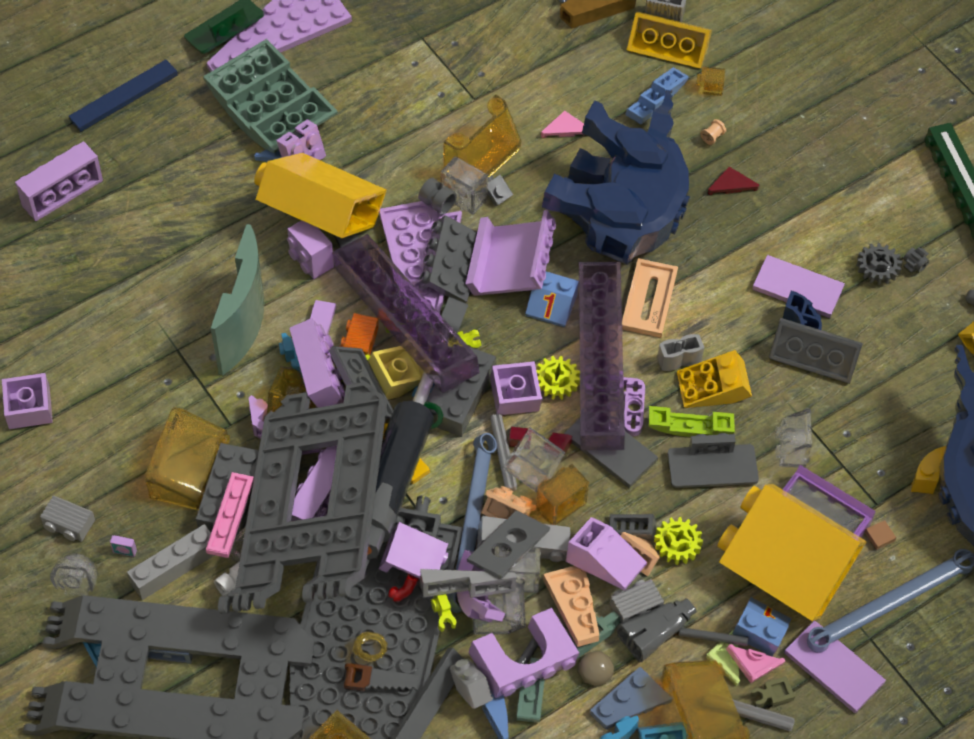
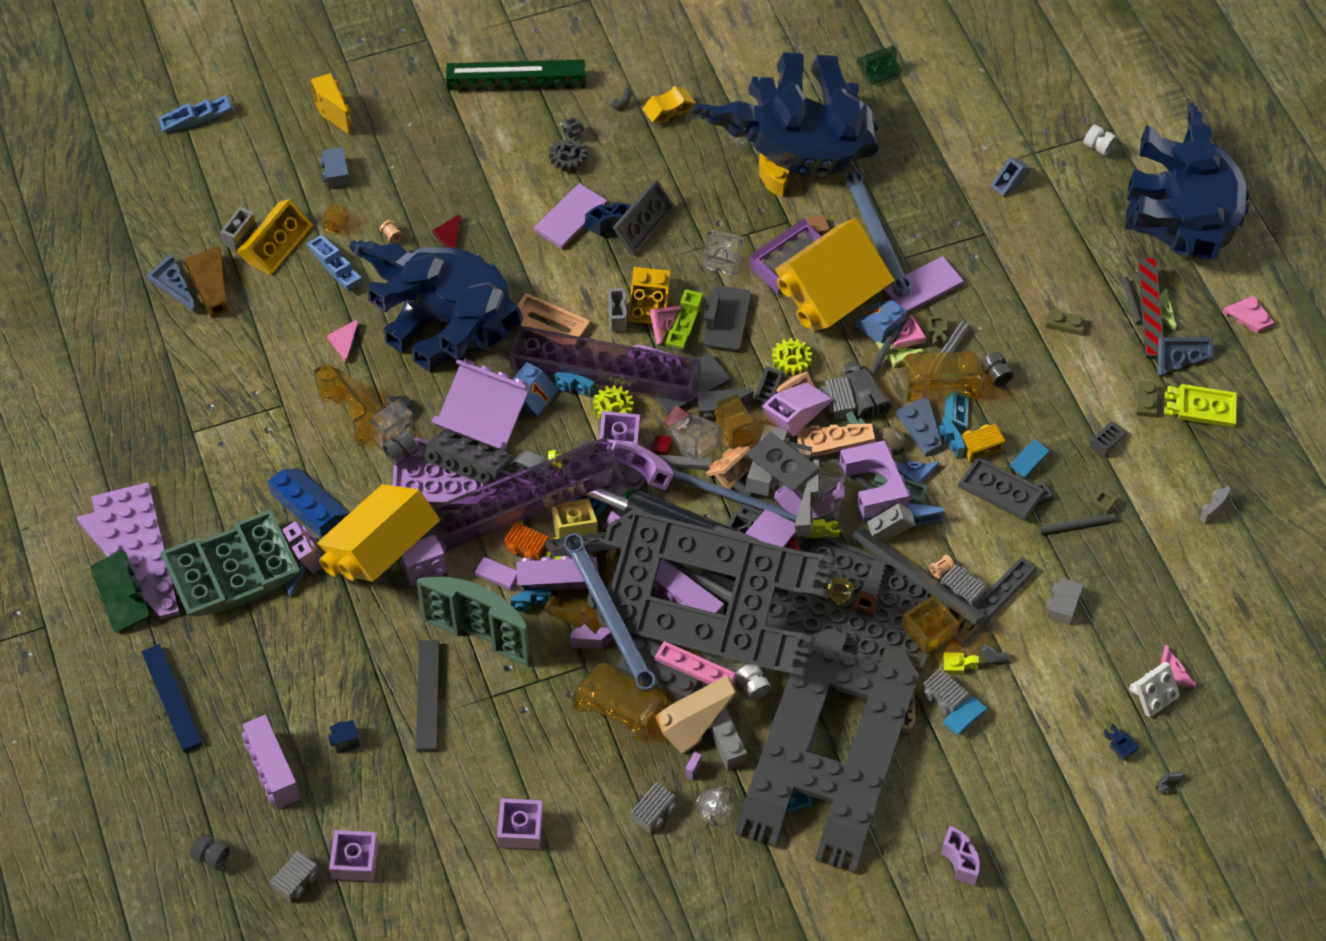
camera: 75 degrees left, 0 degrees up
none -> blue slope [268,468,349,539]
none -> yellow slope [311,73,353,134]
none -> sand blue brick [320,147,350,189]
none -> dark blue brick [328,720,360,753]
none -> dark grey tile [416,640,440,752]
none -> dark azure slope [555,372,595,397]
none -> sand blue piece [564,533,656,692]
none -> lavender arch [607,440,674,490]
none -> bright pink tile [650,306,681,344]
none -> tan wedge [655,676,737,754]
none -> dark grey slope [697,388,754,422]
none -> medium blue tile [898,461,939,484]

